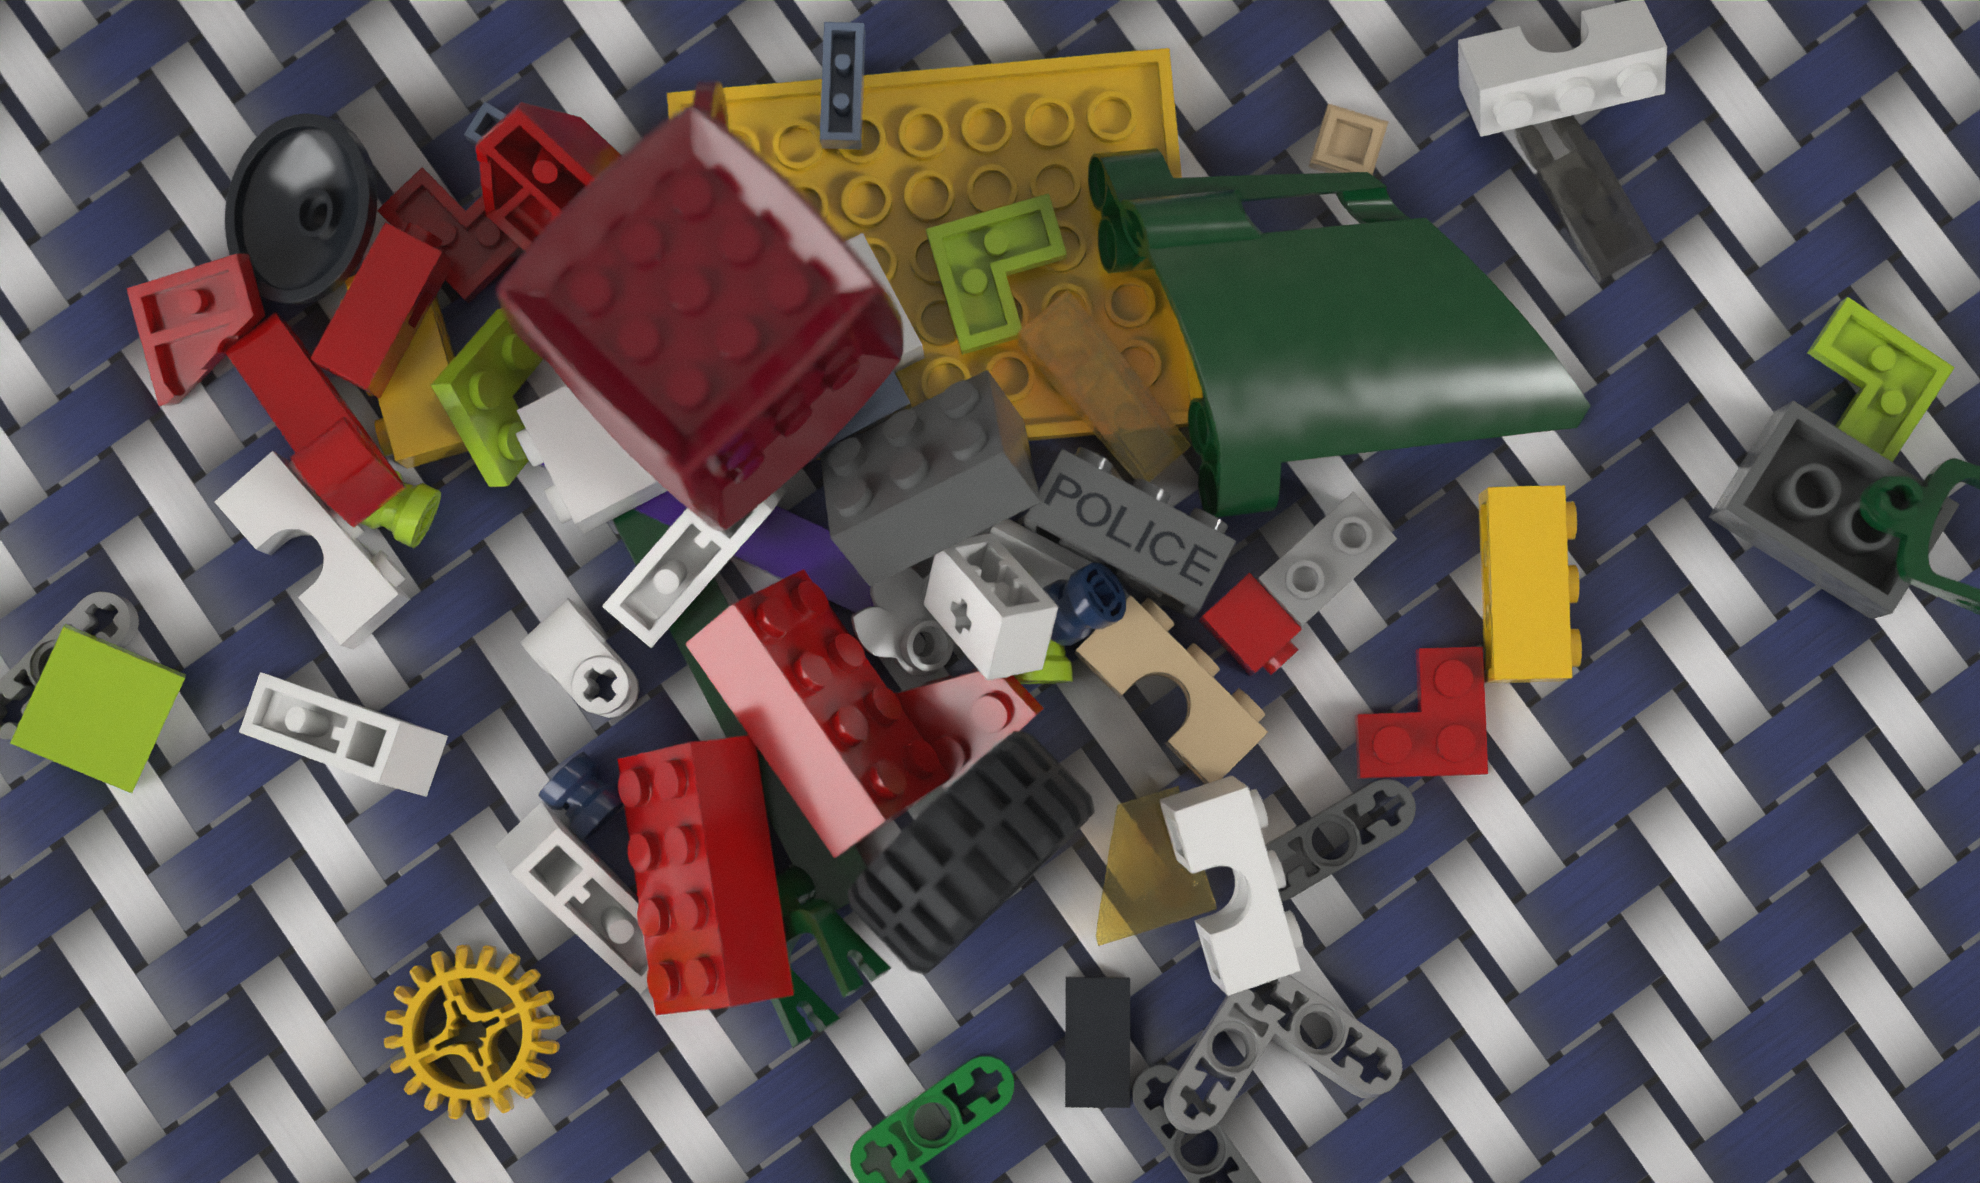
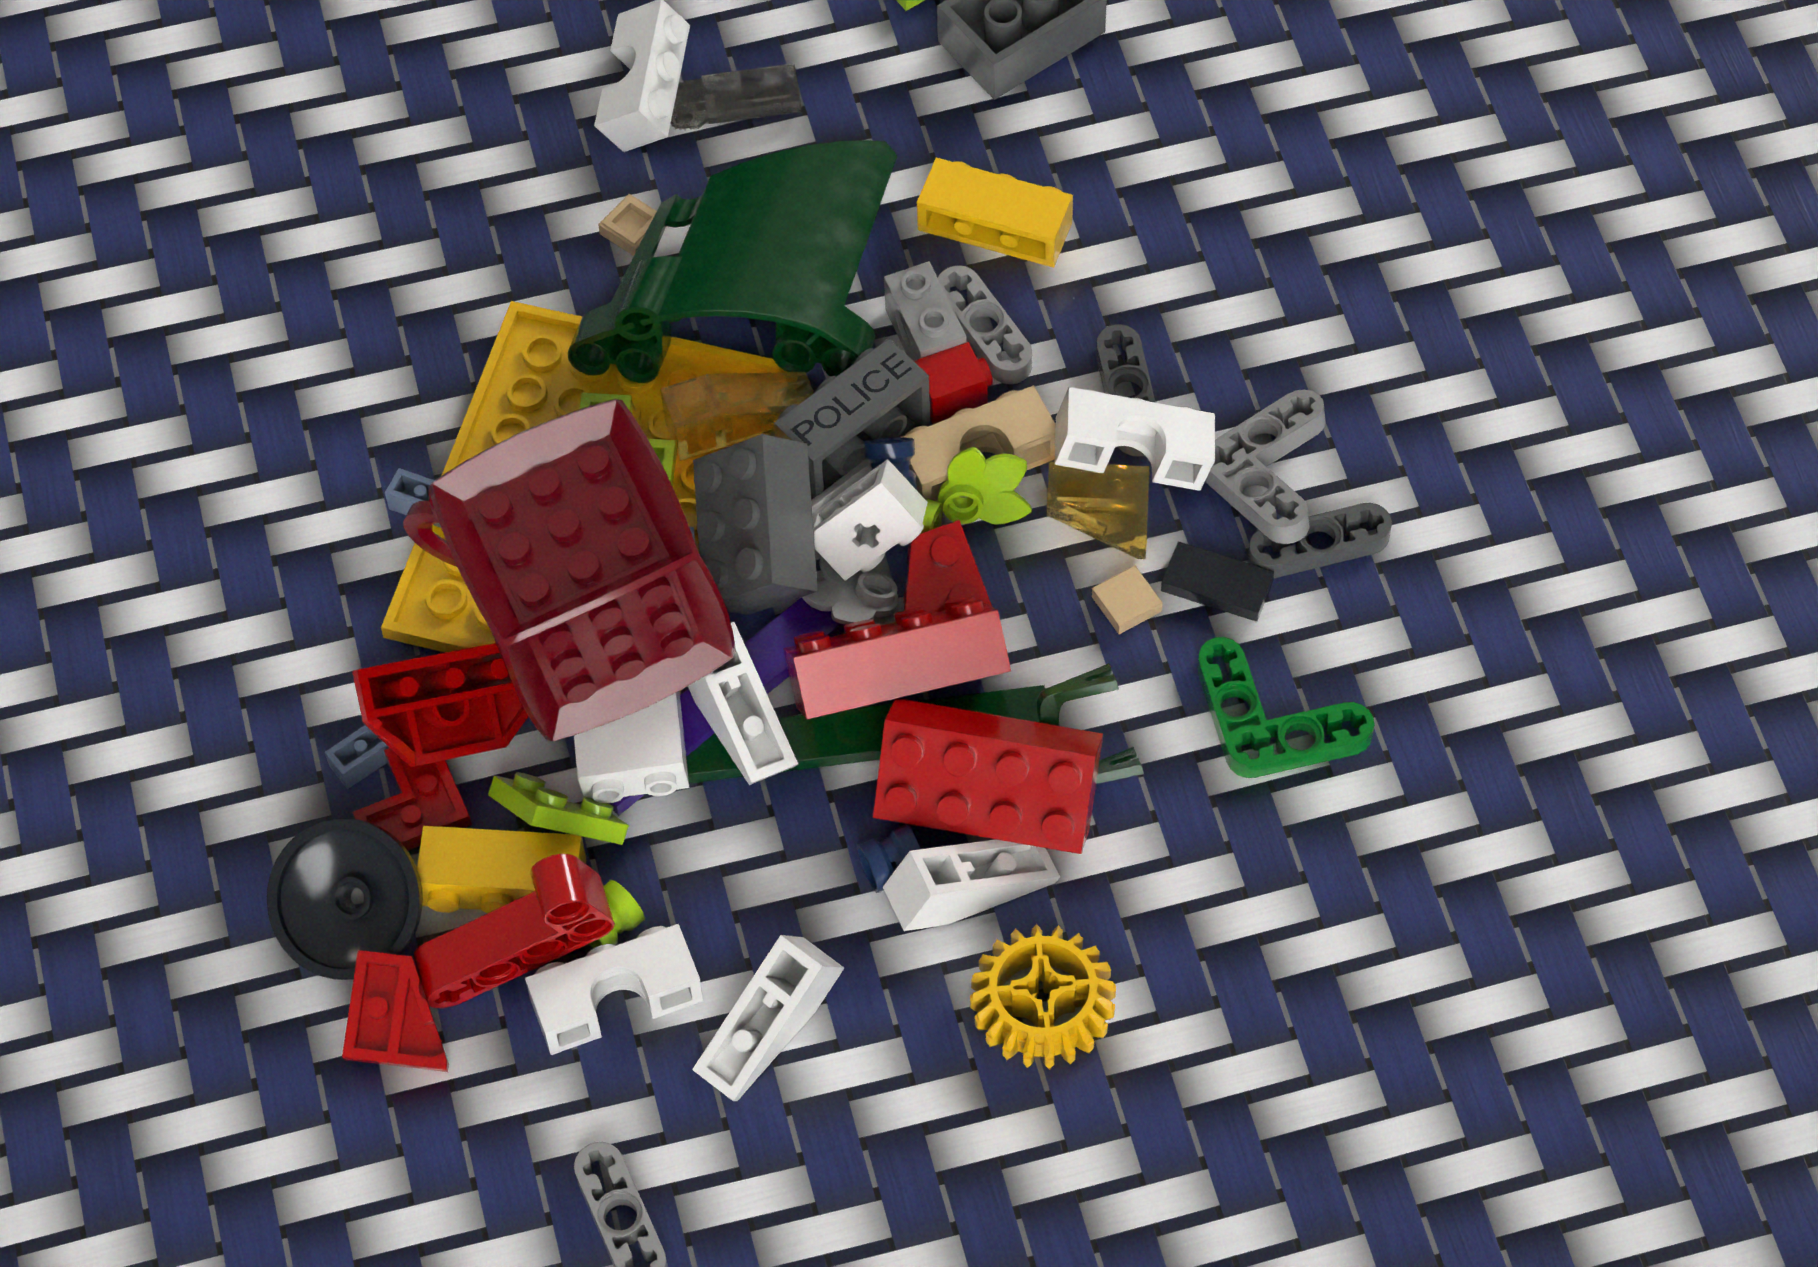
camera: 70 degrees left, 25 degrees down
lime tile [10,624,186,794] -> none
red brick [310,222,453,398] -> none
white piece [520,598,640,718] -> none
black tyre [848,730,1095,975] -> none
red plate [1355,647,1488,779] -> none
none -> light grey beam [938,266,1032,384]
none -> lime plate [938,447,1032,525]
none -> tan tile [1092,566,1163,634]

